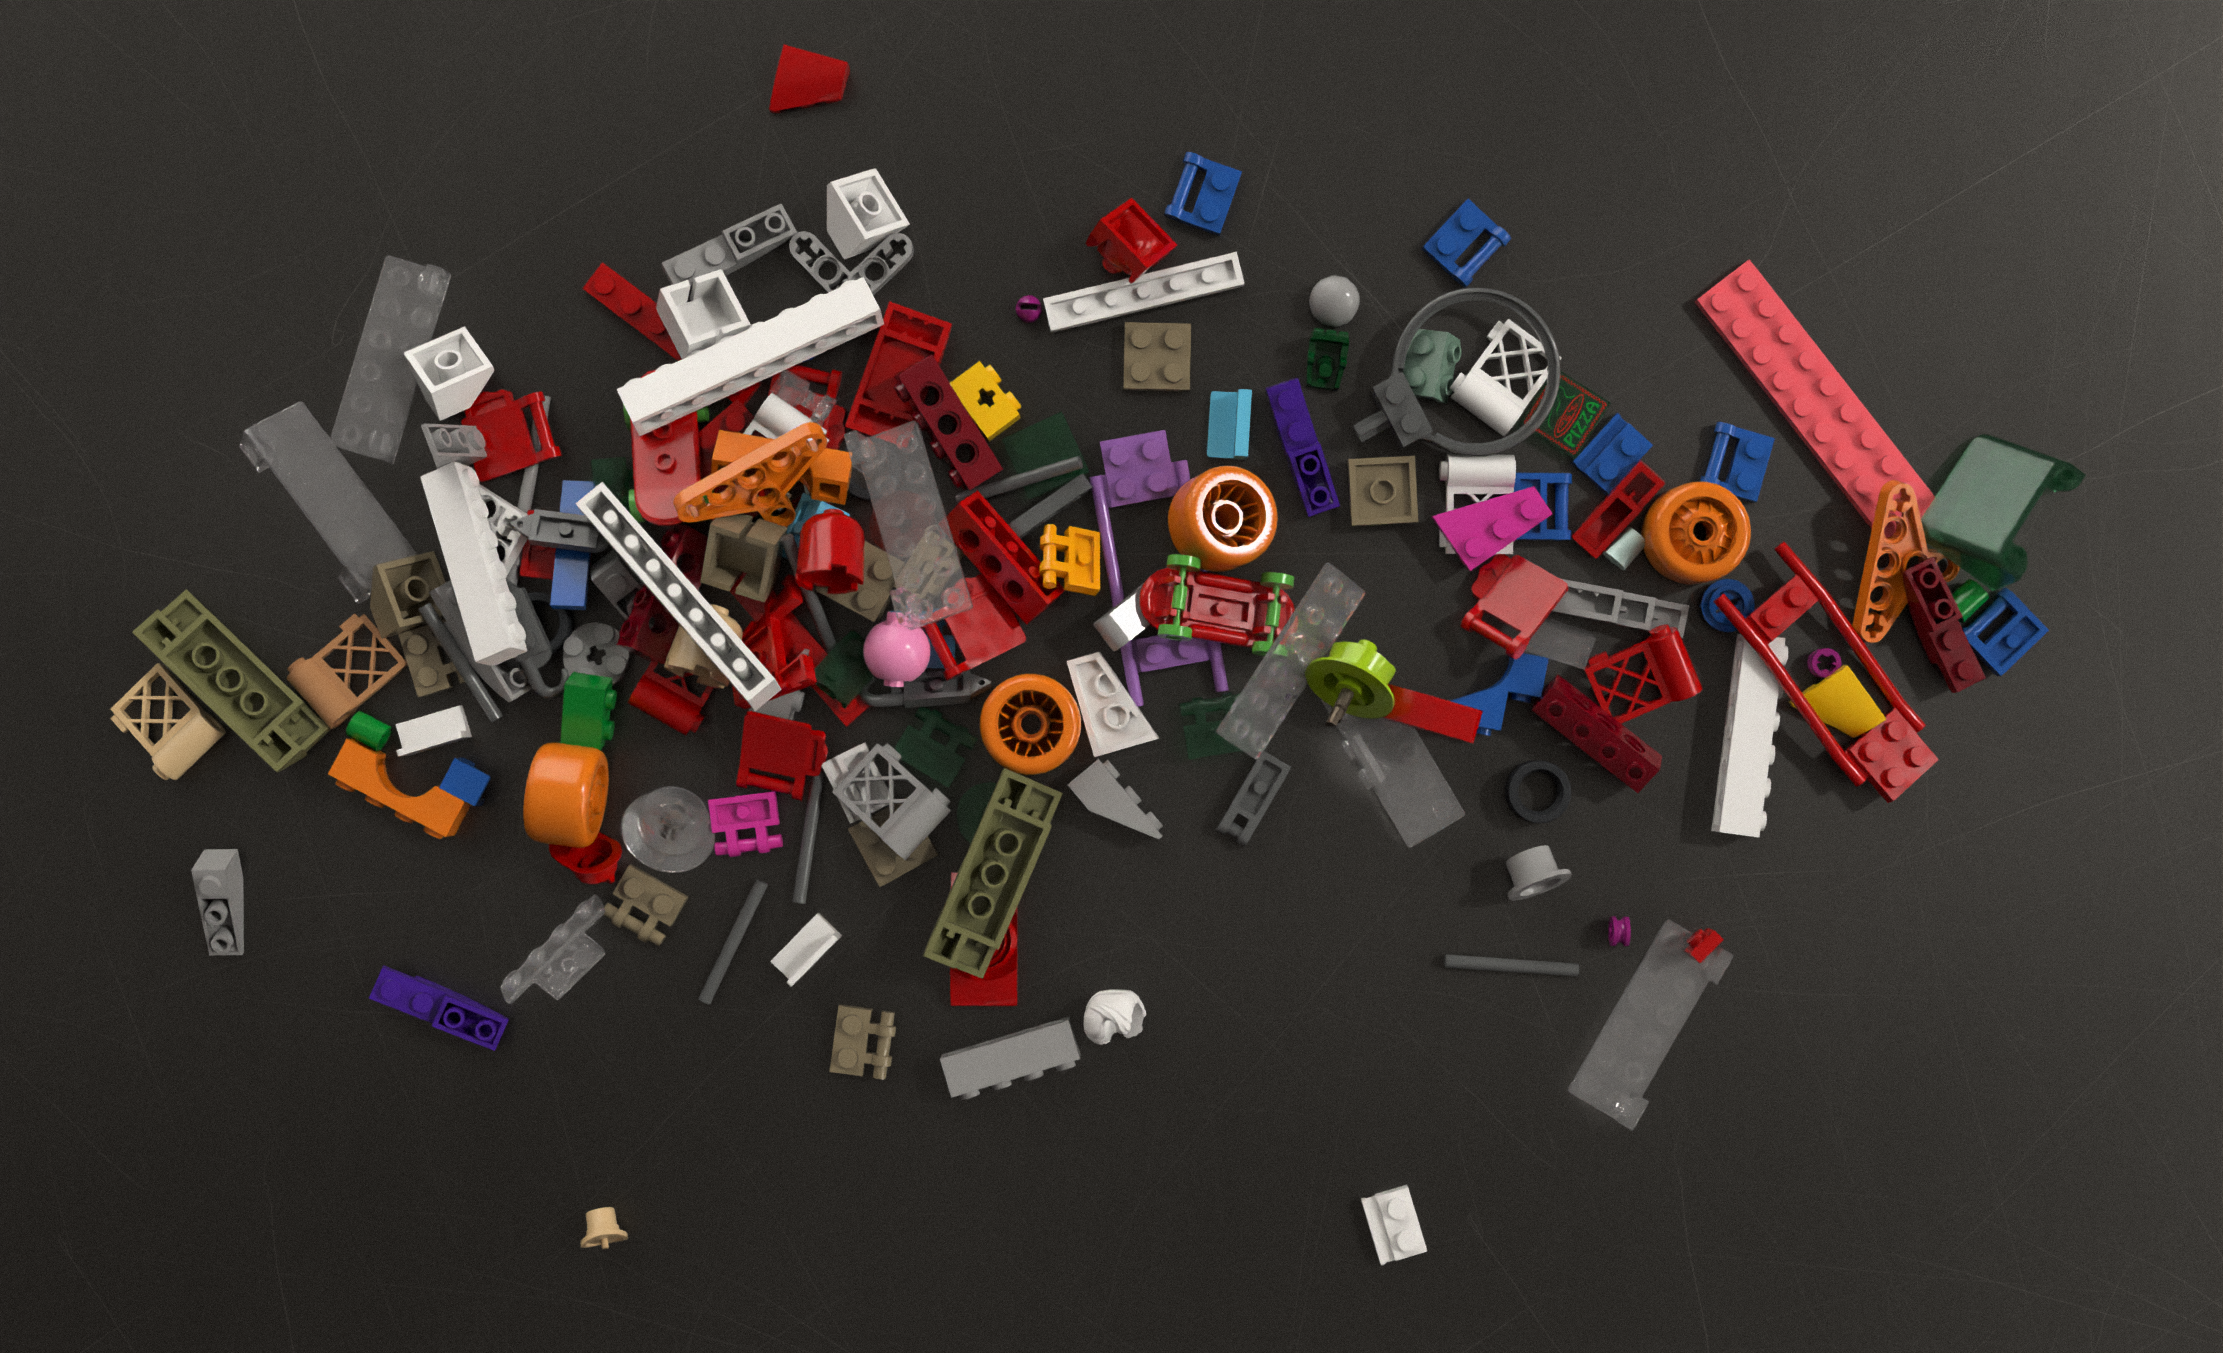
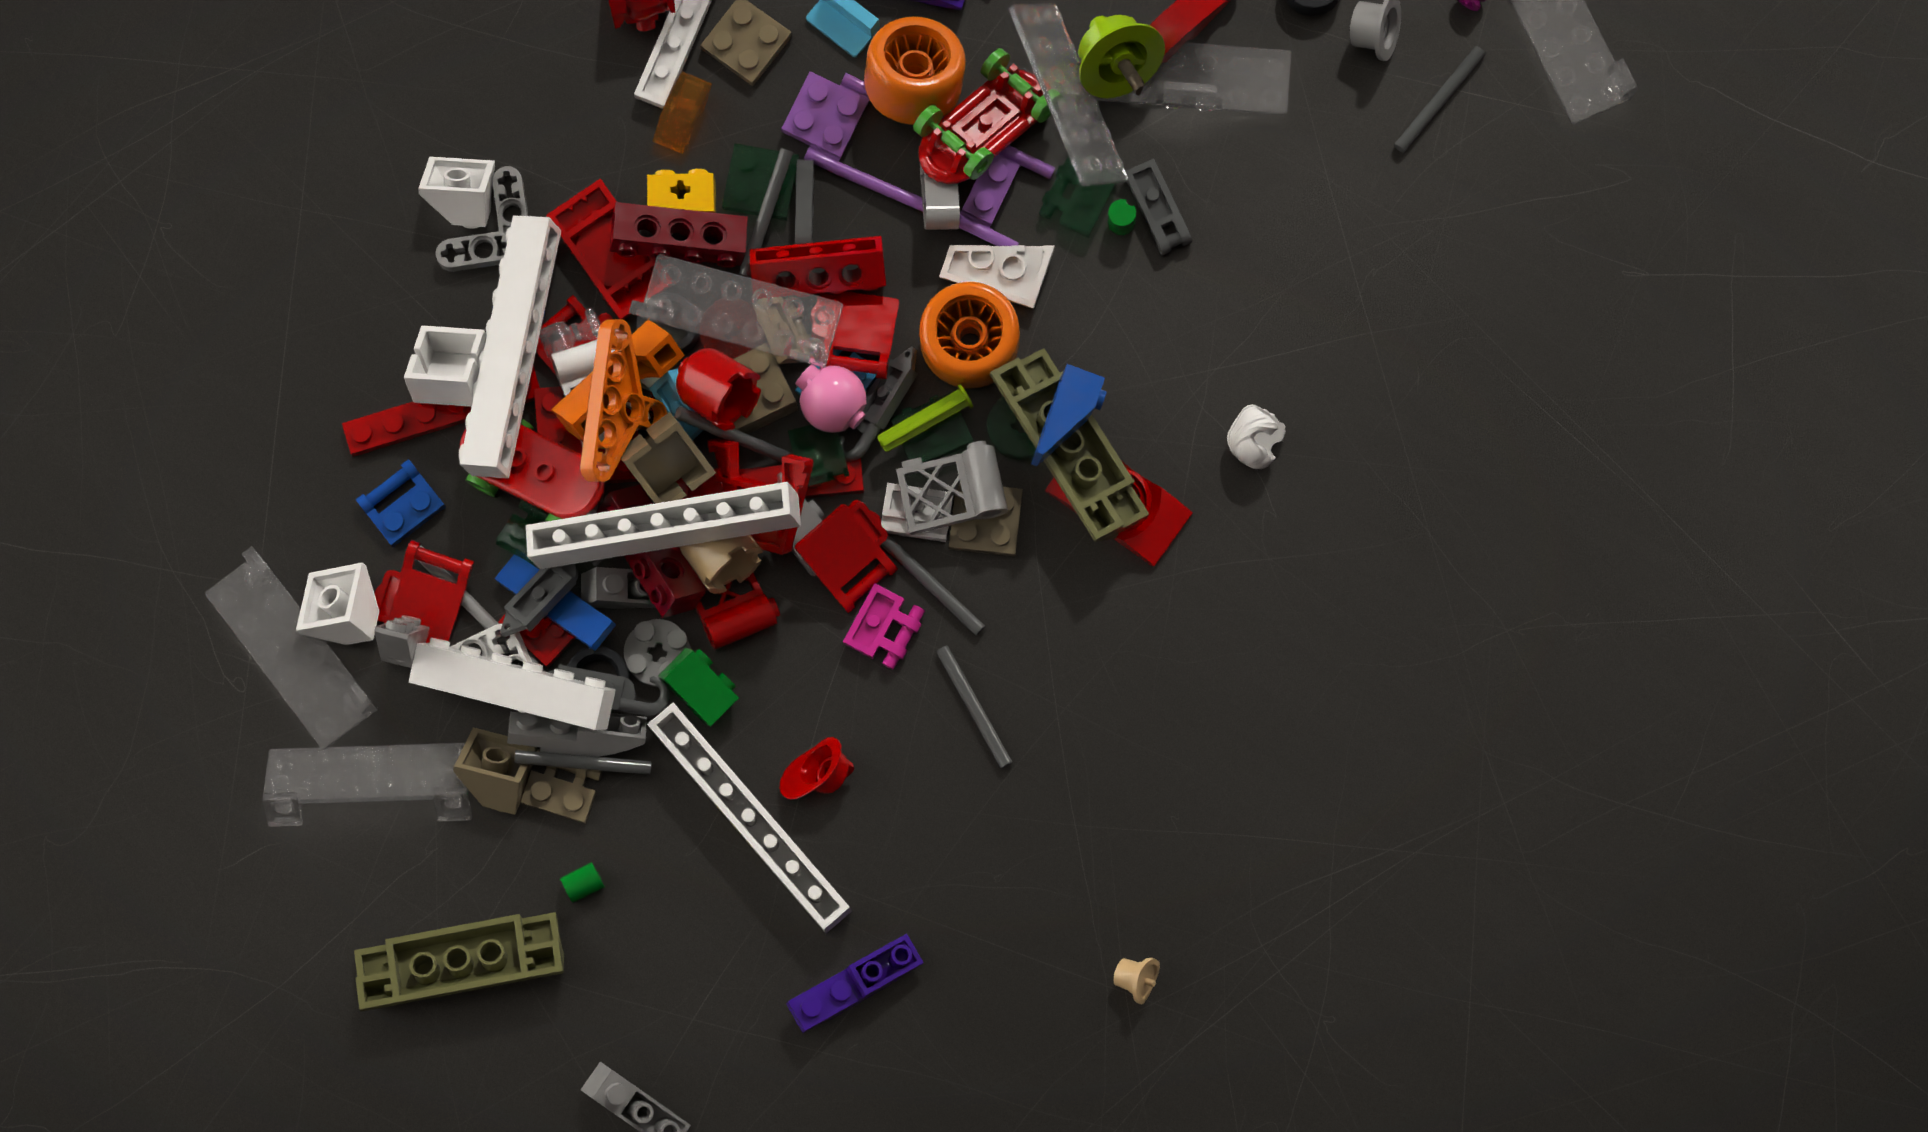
camera: 55 degrees left, 10 degrees down
tan piece [110,663,226,780] -> none
medium nougat piece [286,614,408,729] -> none
orange arch [328,739,471,839] -> none
white panel [396,705,472,757] -> none
blue panel [439,758,491,806] -> none
clear bracket [501,895,605,1005] -> none
orange wheel [523,743,609,848] -> none
dark tan plate [601,864,688,947] -> none
clear piece [621,786,715,873] -> none
light grey slope [662,203,797,290] -> none
red slope [769,44,850,113] -> none
white panel [770,913,842,987] -> none
dark tan plate [829,1004,896,1080] -> none
light grey brick [940,1017,1081,1100] -> none
magenta hinge [1016,295,1042,323] -> none
light orange plate [1040,524,1100,596] -> none
light grey slope [1068,758,1163,839] -> none
white plate [1361,1185,1427,1265] -> none
none -> blue plate [355,459,446,547]
none -> white brick [647,703,852,933]
none -> clear orange slope [653,71,712,154]
none -> lime axle [877,384,974,452]
none -> blue slope [1031,364,1107,466]
none -> green piece [1108,199,1136,235]

